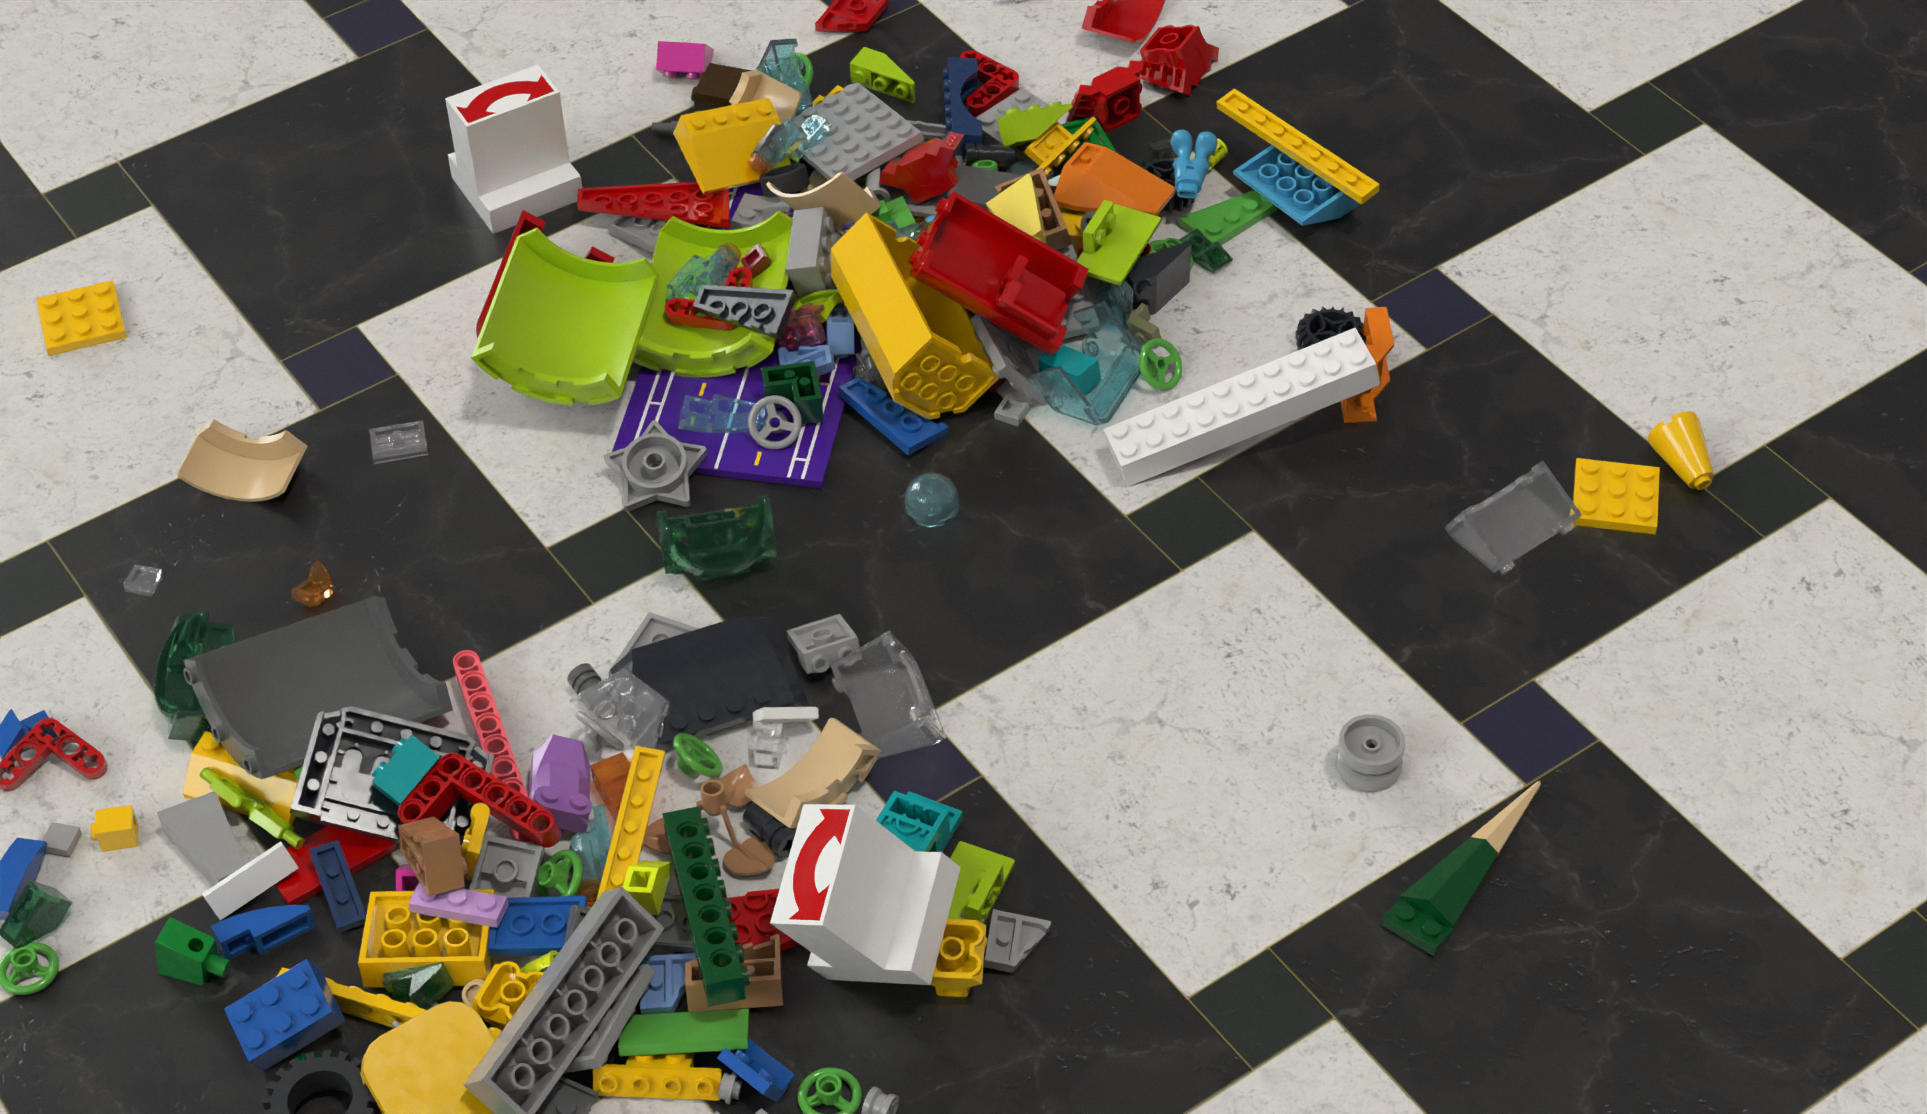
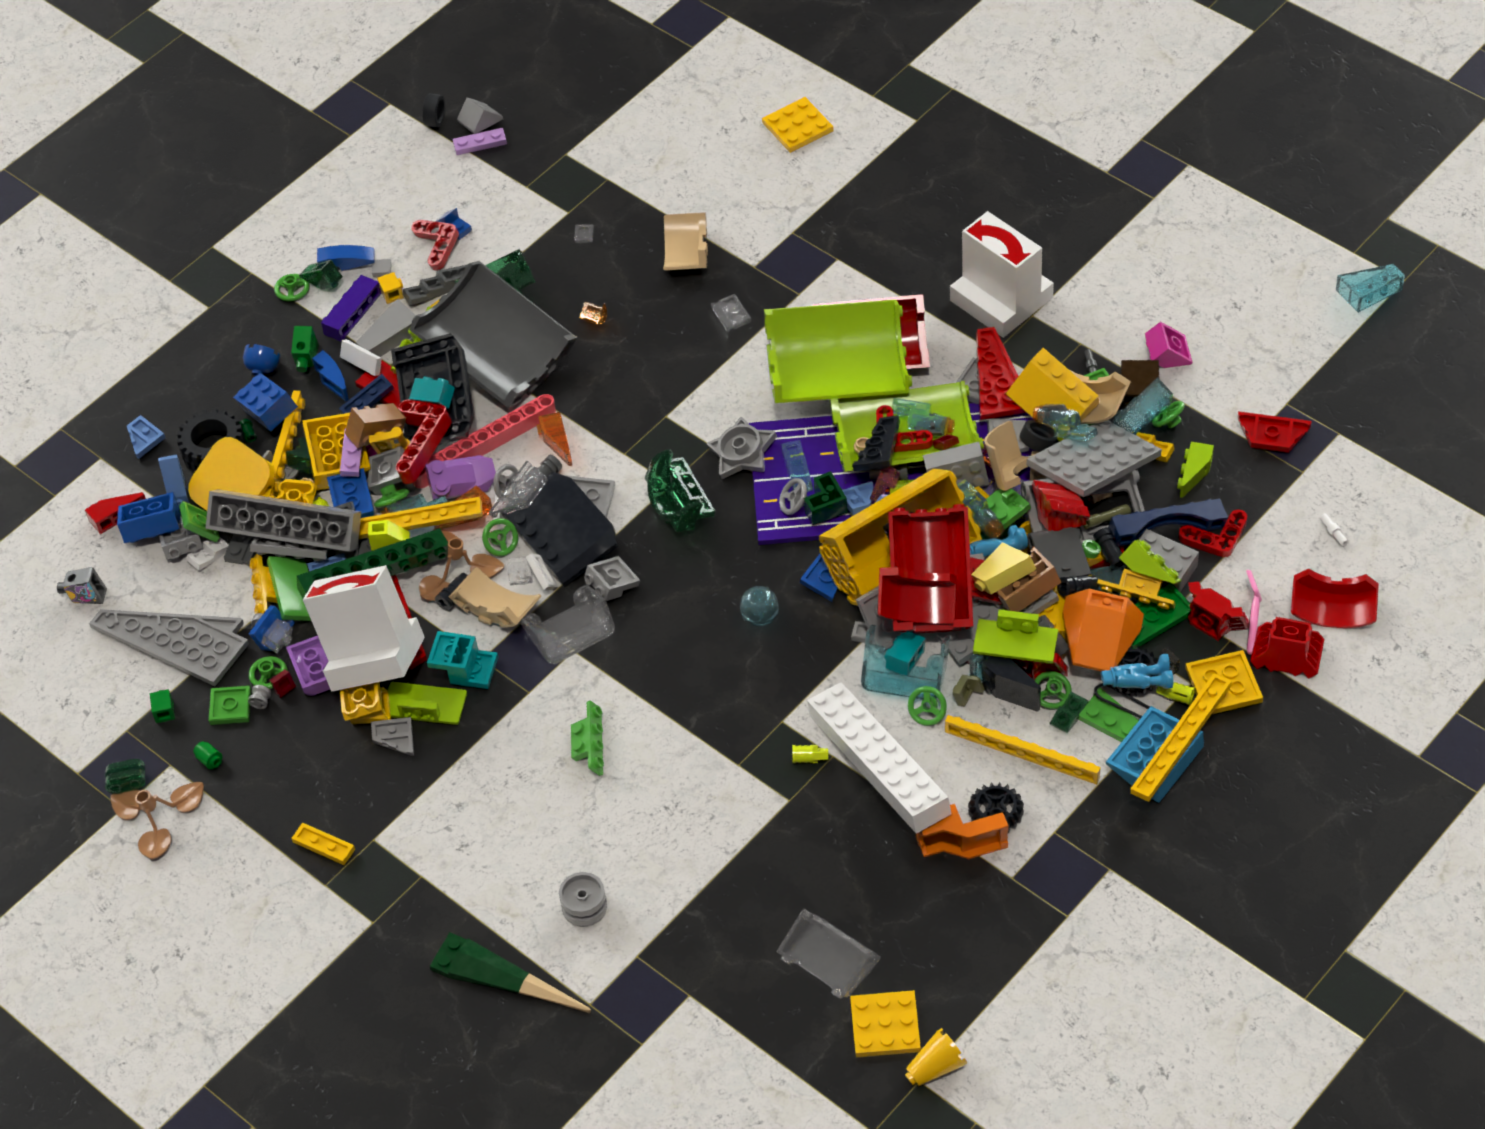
camera: 80 degrees right, 5 degrees up
none -> blue cylinder [243,344,281,376]
none -> clear brick [261,618,293,654]
none -> dark red plate [269,669,296,698]
none -> medium lavender slope [286,636,330,696]
none -> yellow plate [291,822,355,865]
none -> dark purple brick [321,275,382,342]
none -> dark grey slope [402,264,468,305]
none -> clear orange slope [536,412,572,466]
none -> bright green bracket [571,700,604,776]
none -> neon yellow hinge [792,745,828,763]
none -> tan plate [854,437,868,454]
none -> yellow plate [945,715,1101,785]
none -> black piece [1094,683,1150,718]
none -> yellow plate [1185,650,1263,714]
none -> bright pink piece [1246,570,1262,655]

